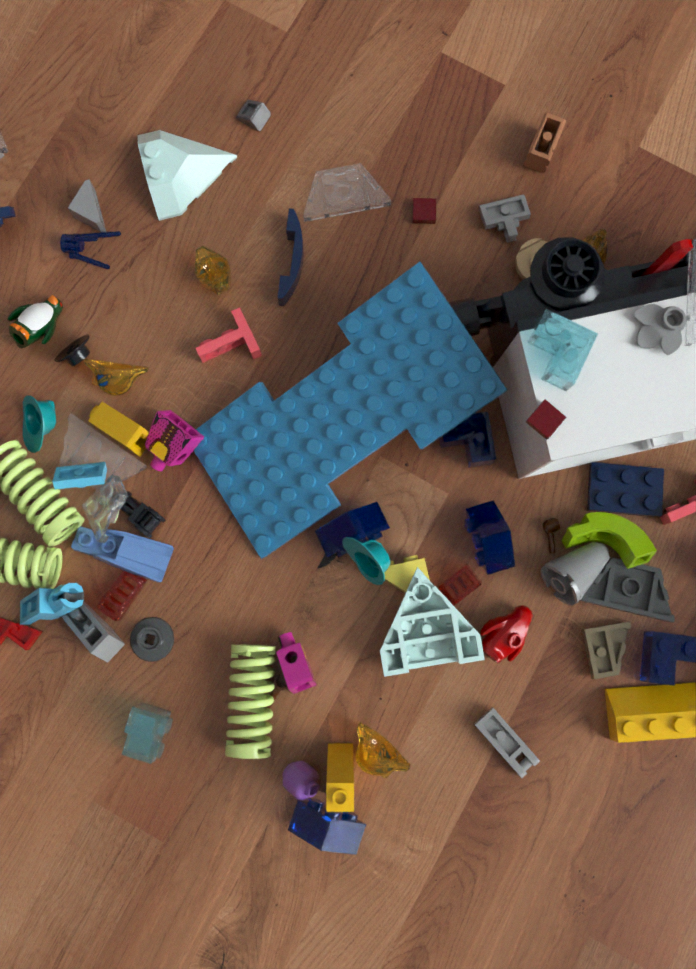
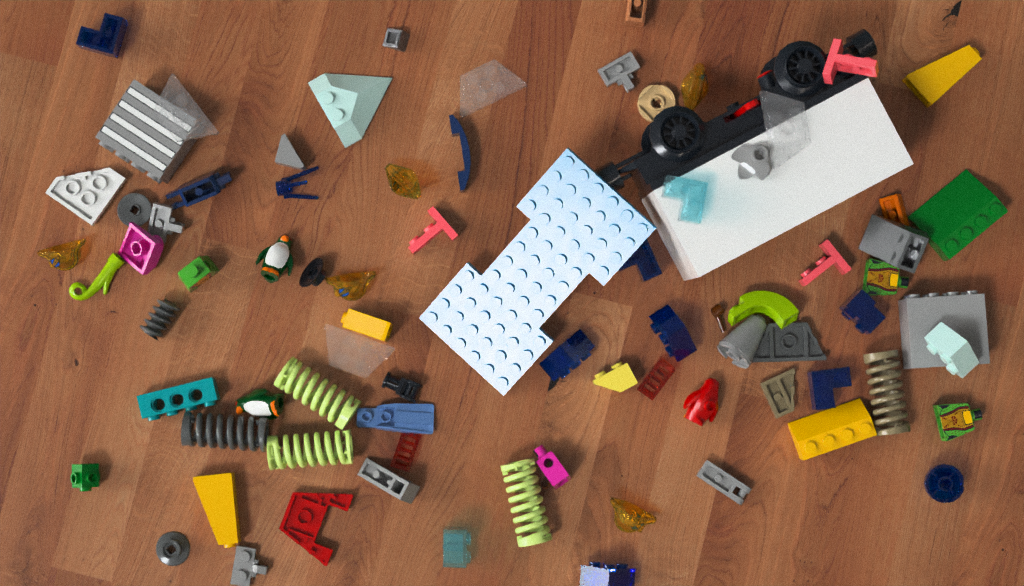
camera: 15 degrees left, 5 degrees up
medium azure plate [20,583,84,625] -> none
teal piece [23,395,56,453] -> none
medium azure plate [52,462,107,490] -> none
clear wing [82,475,128,543] -> none
dark grey piece [130,617,174,662] -> none
dark pink torso [145,410,204,471] -> none
medium lavender head [282,760,320,800] -> none
yellow slope [326,743,354,812] -> none
teal piece [342,537,390,585] -> none
light aqua wedge [380,567,485,677] -> none
dark red tile [412,198,436,224] -> none
dark red tile [525,399,567,440] -> none
dark blue plate [587,462,664,517] -> none

